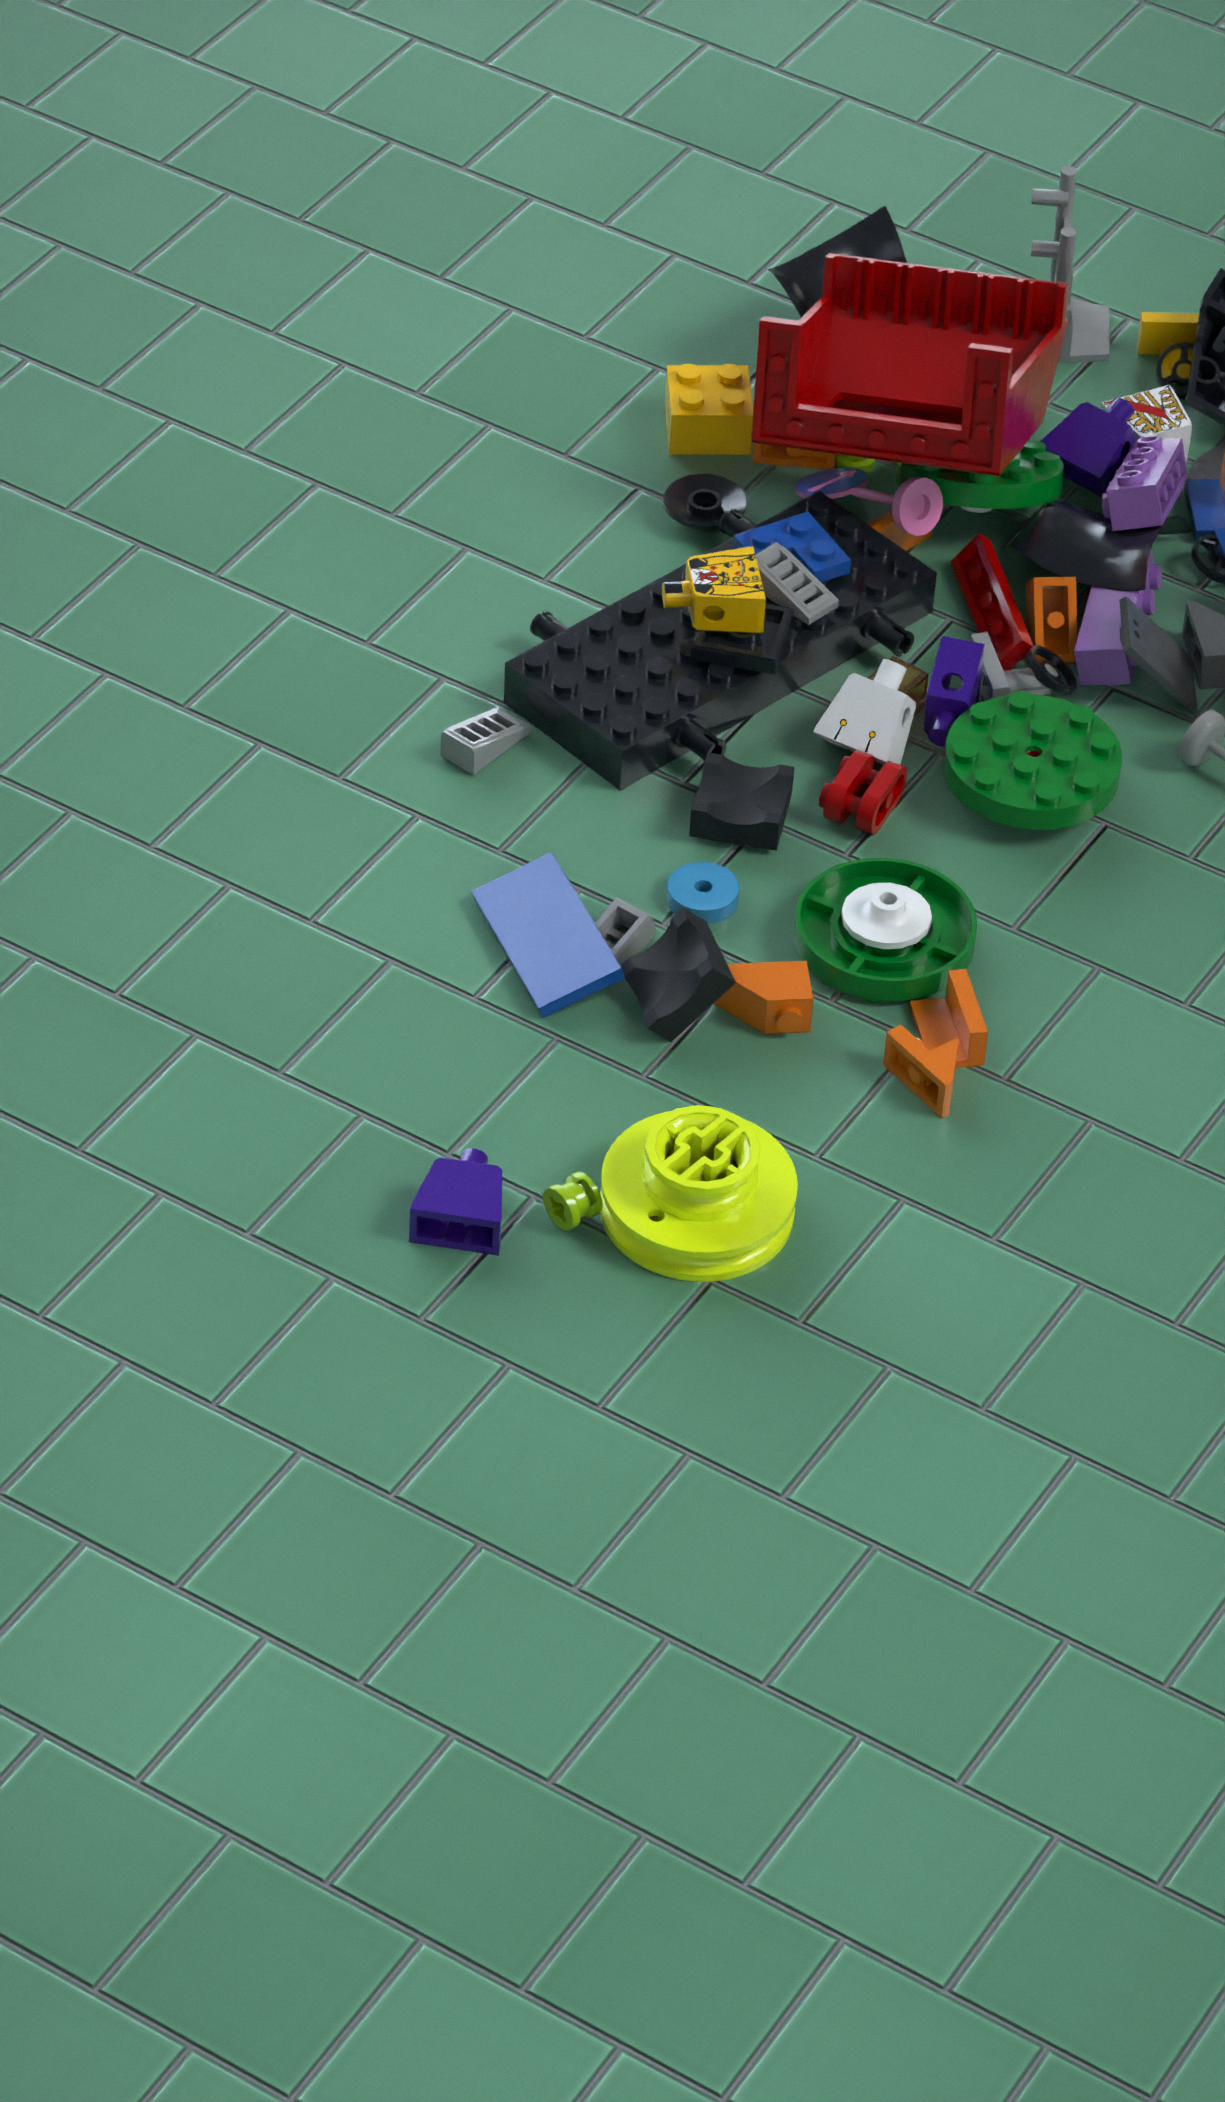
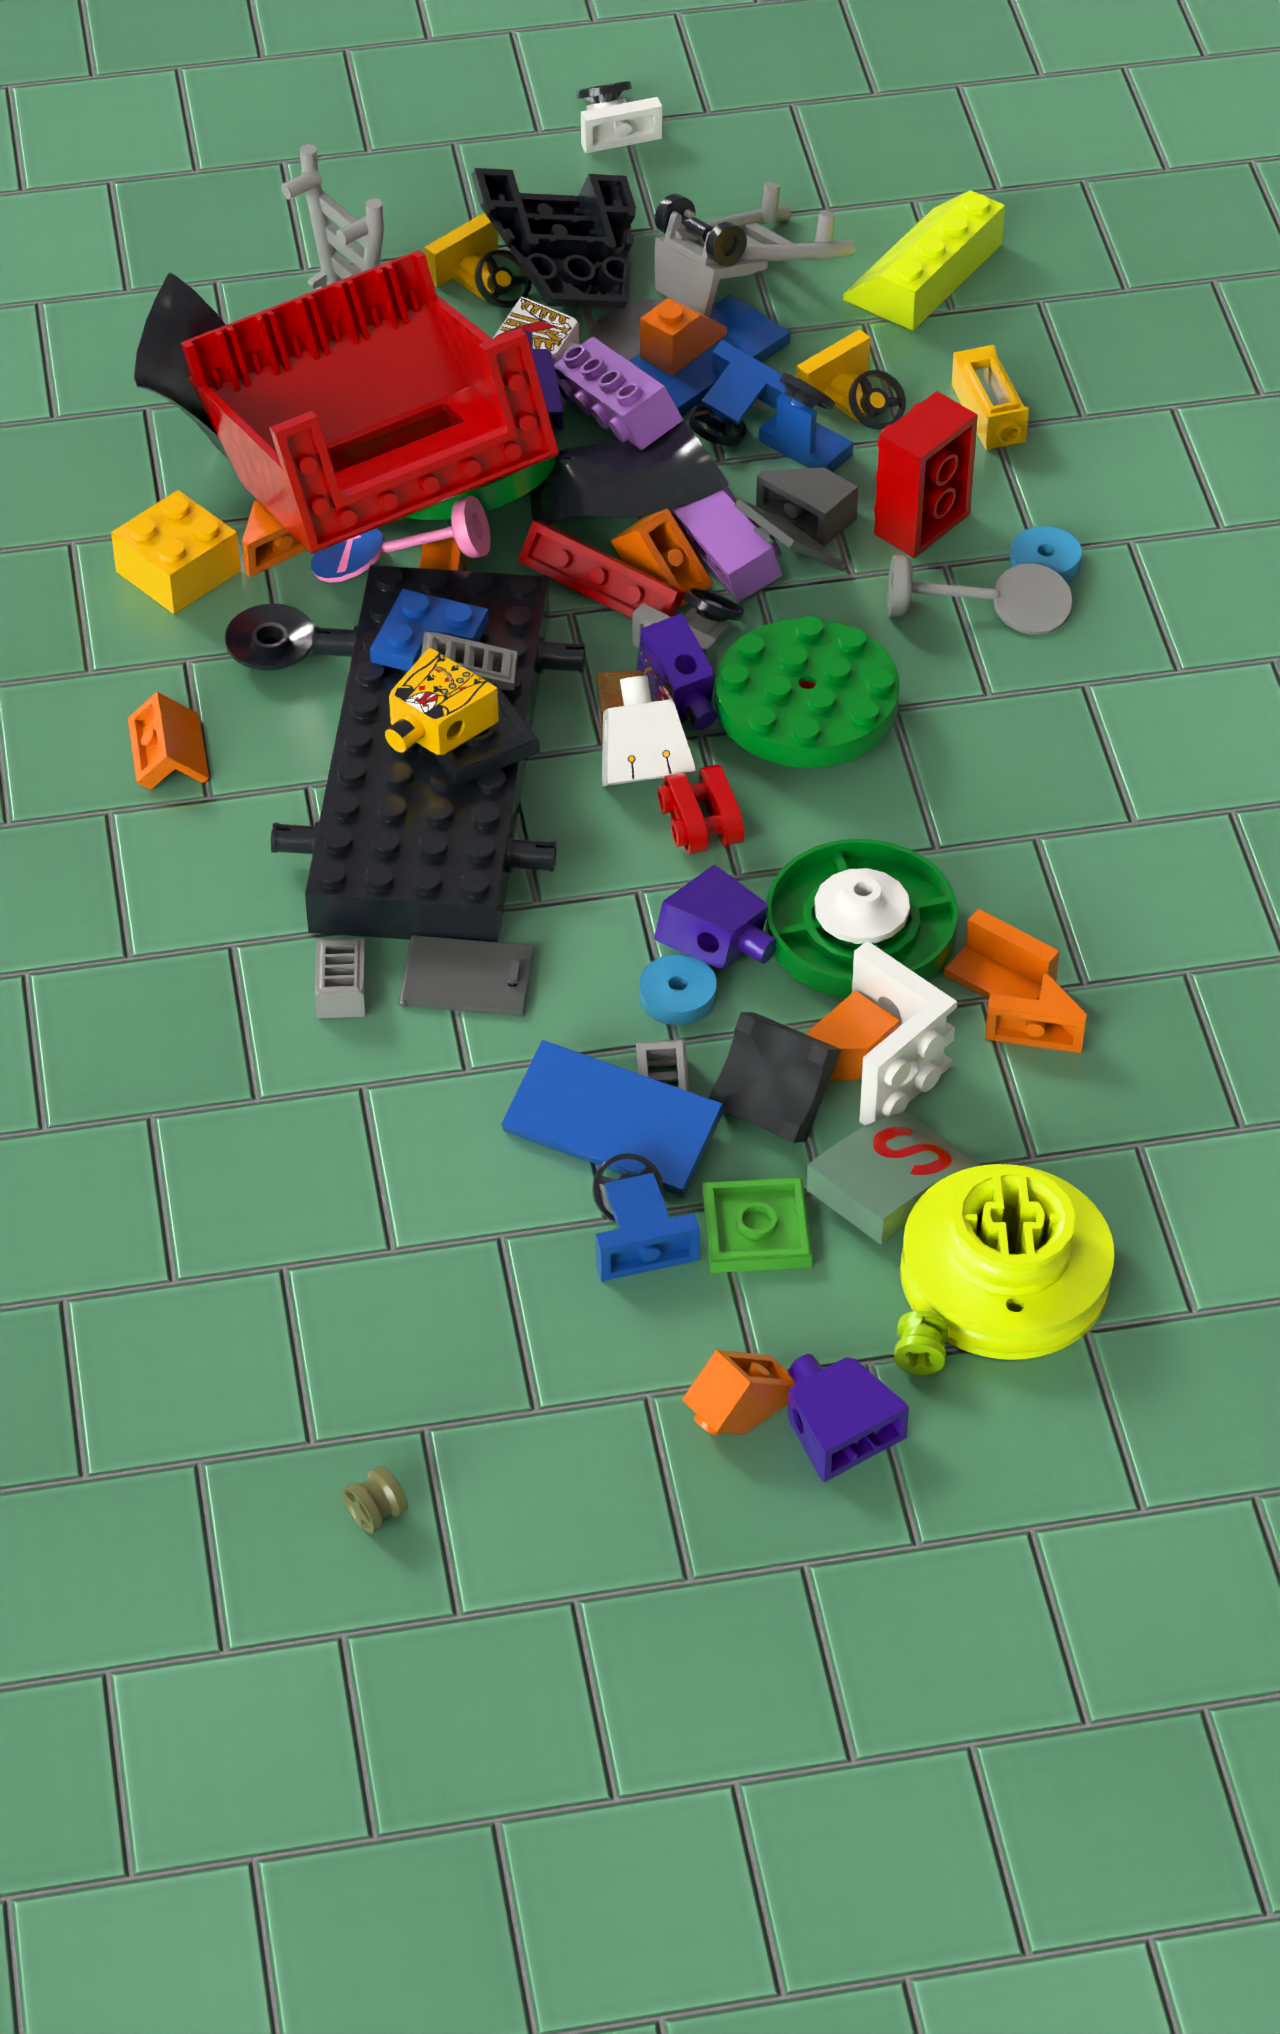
camera: 40 degrees left, 5 degrees up
black brick [689,753,794,851] -> none
none -> orange panel [128,691,209,790]
none -> olive wheel [342,1466,408,1534]
none -> dark grey container [398,935,534,1016]
none -> blue piece [592,1153,700,1282]
none -> dark purple torso [654,865,777,968]
none -> orange slope [682,1350,796,1436]
none -> bright green tile [702,1177,812,1273]
none -> sand green slope [807,1113,981,1245]
none -> white bracket [852,941,957,1126]

